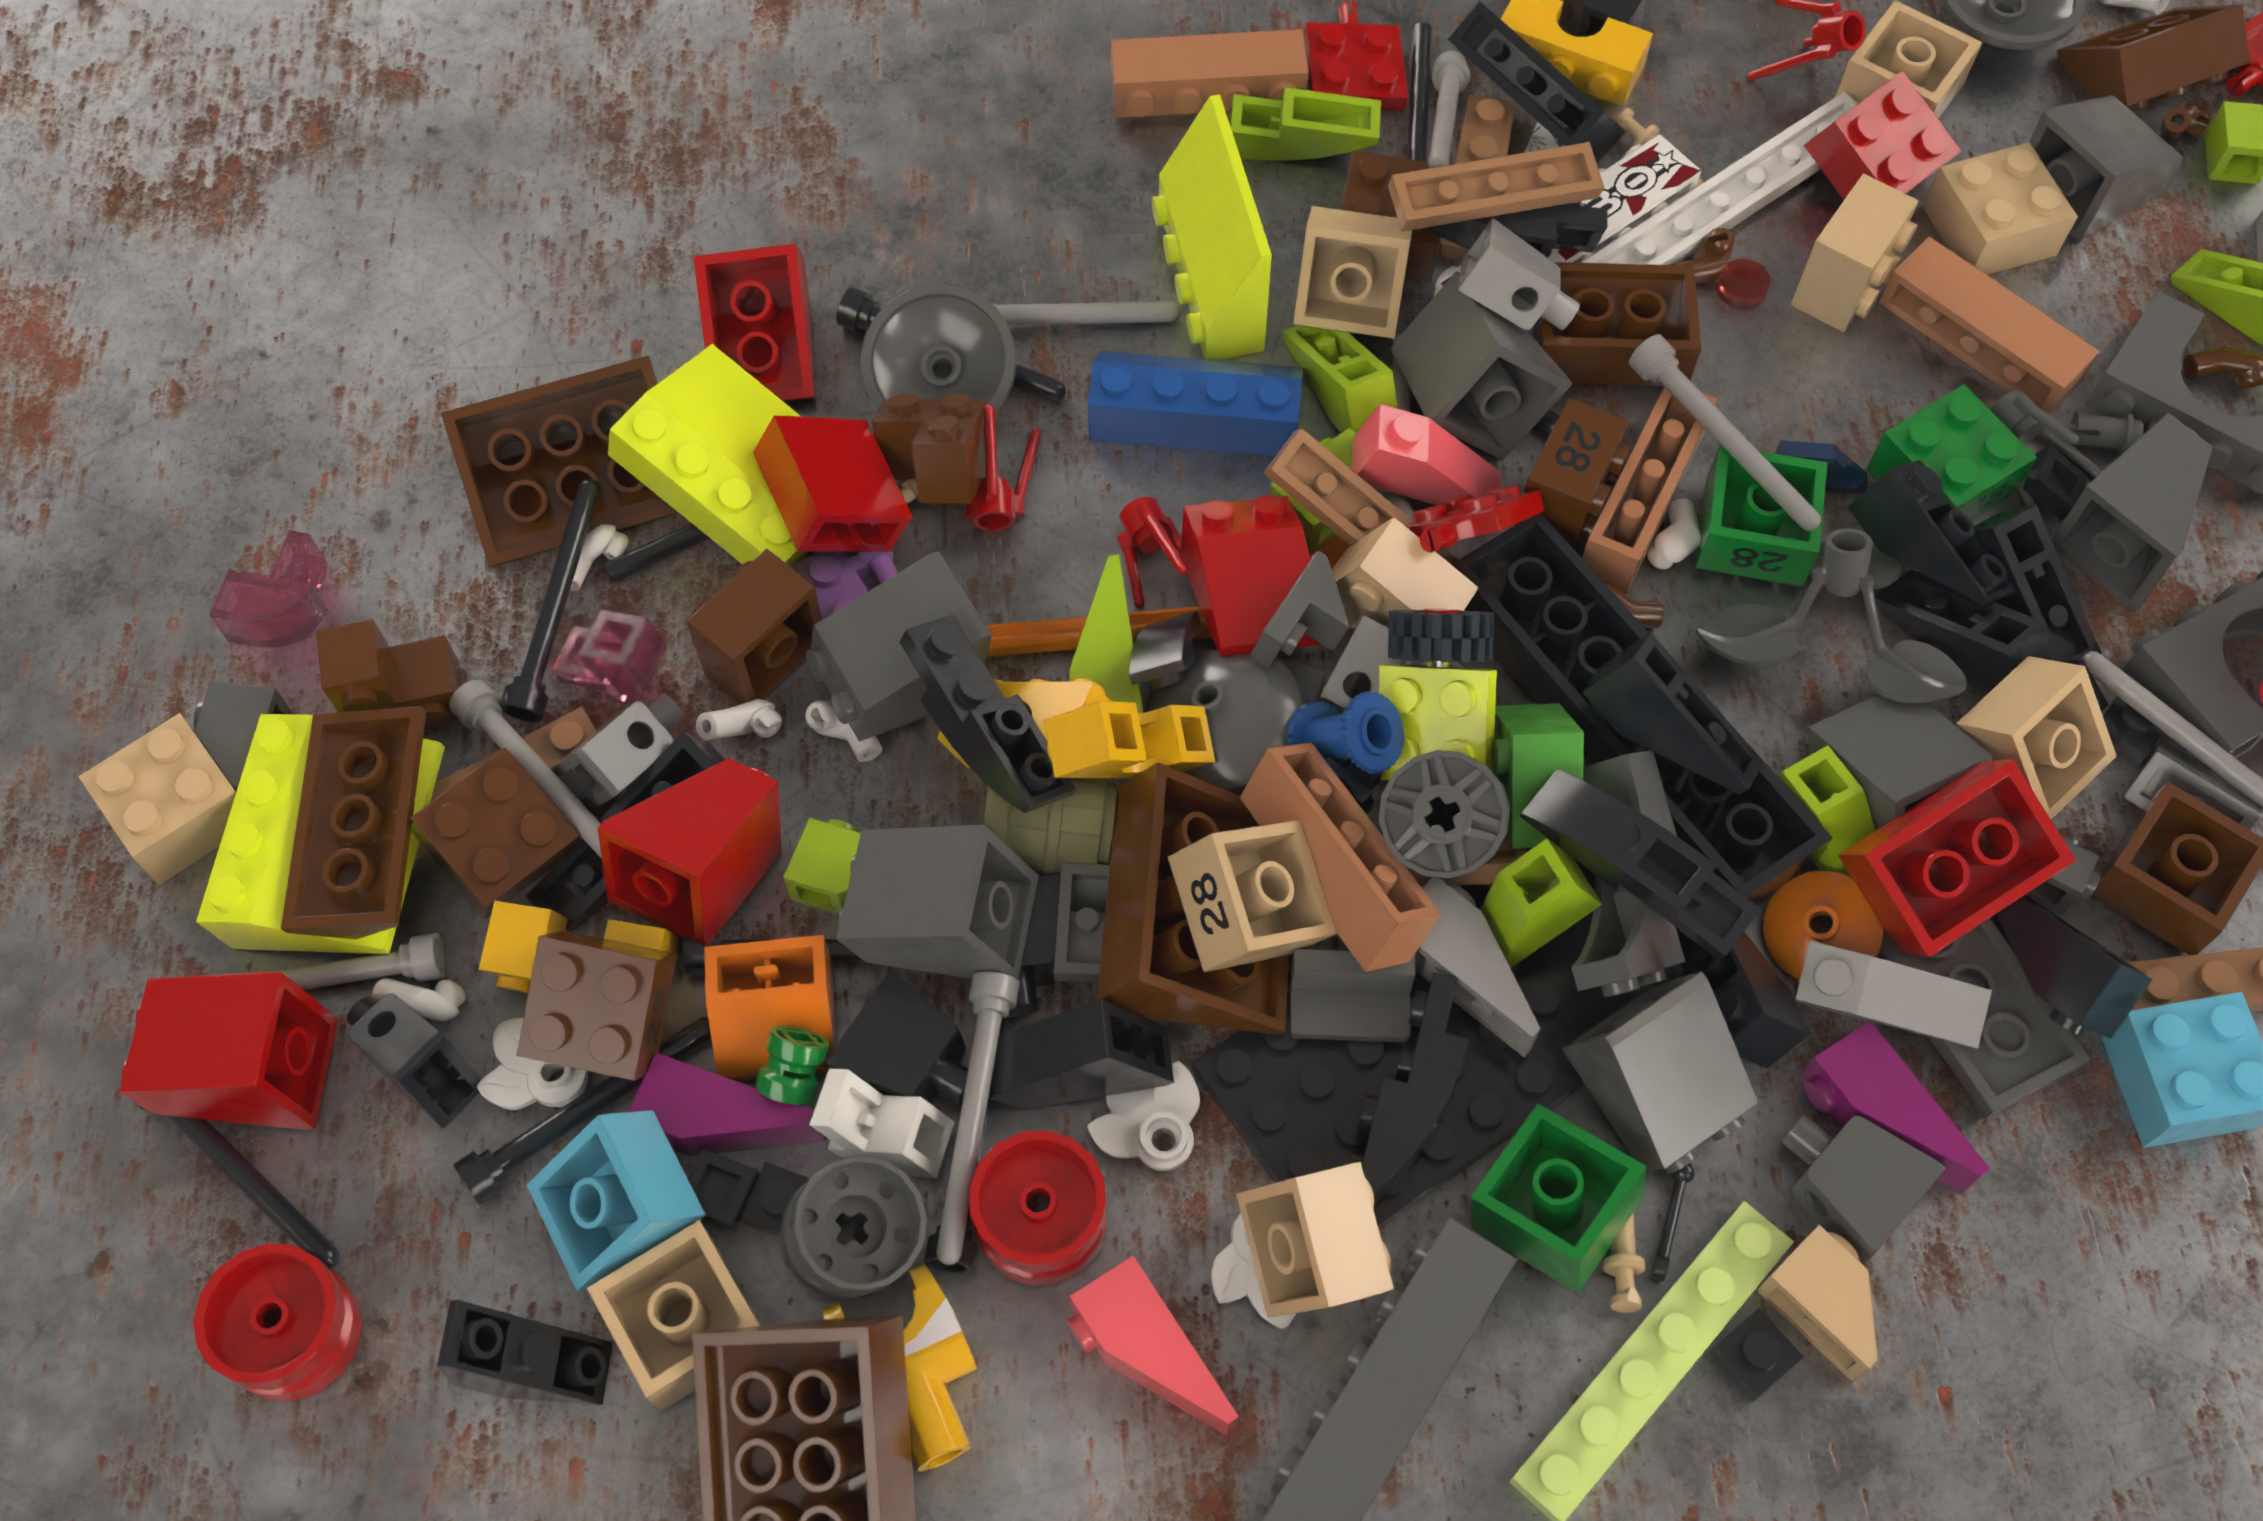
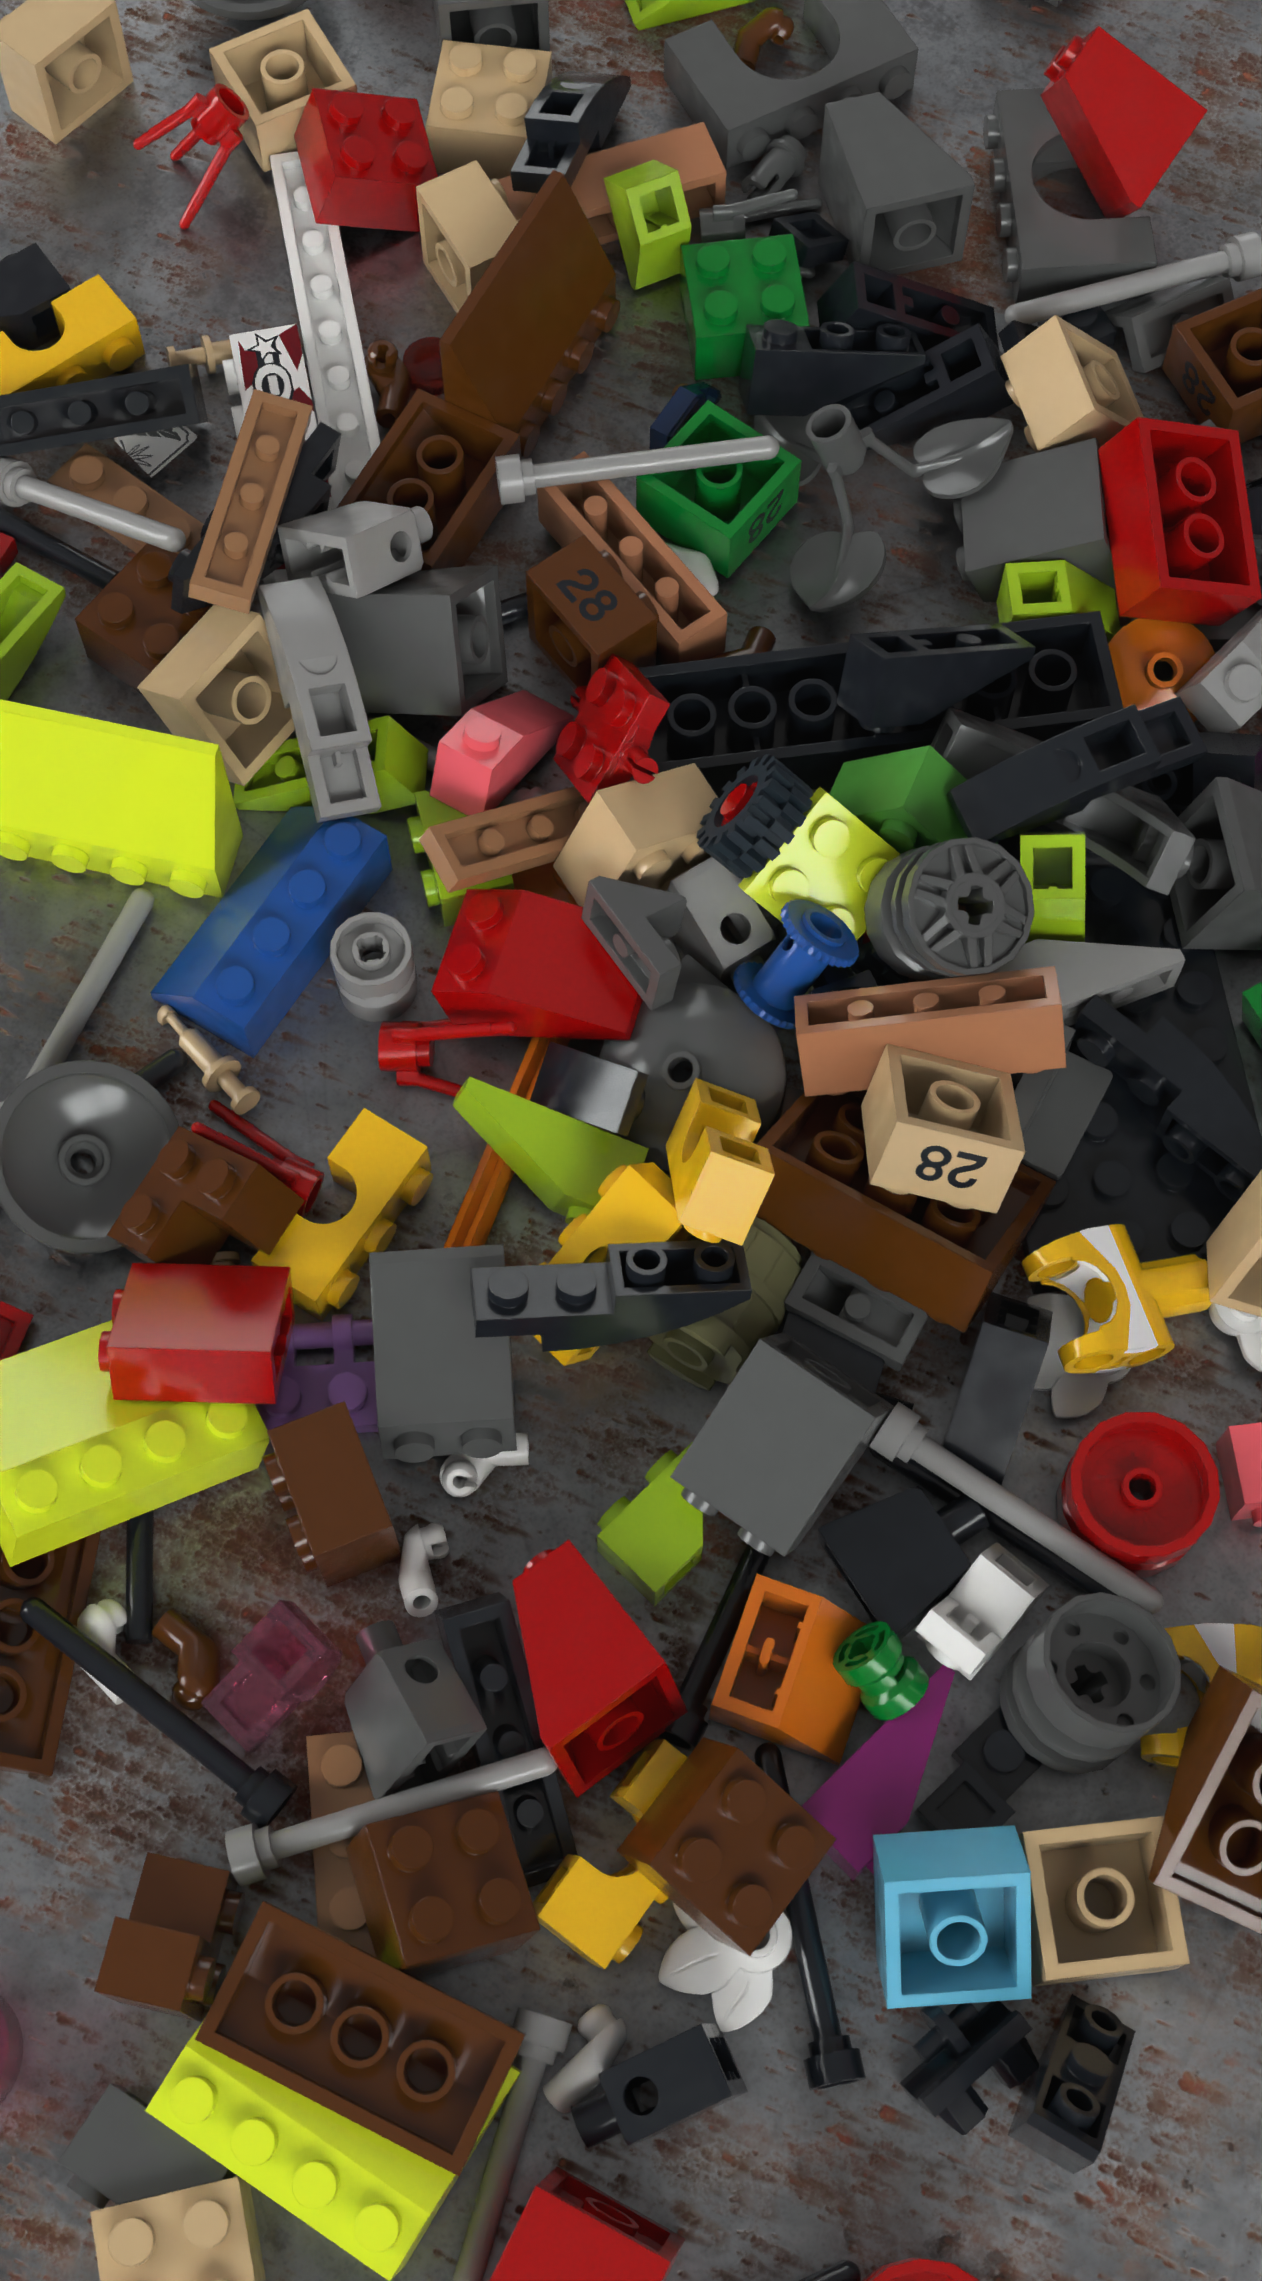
camera: 65 degrees left, 5 degrees up
none -> reddish brown arm [152,1608,221,1711]
none -> tan piece [157,1005,261,1115]
none -> yellow arch [251,1108,433,1321]
none -> light grey slope [257,576,382,823]
none -> light grey wheel [330,912,417,1022]
none -> reddish brown slope [439,170,620,458]
none -> black slope [510,71,631,194]
none -> lime slope [603,159,692,290]
none -> black hips [899,2001,1039,2135]
none -> yellow connector [1021,1224,1212,1374]

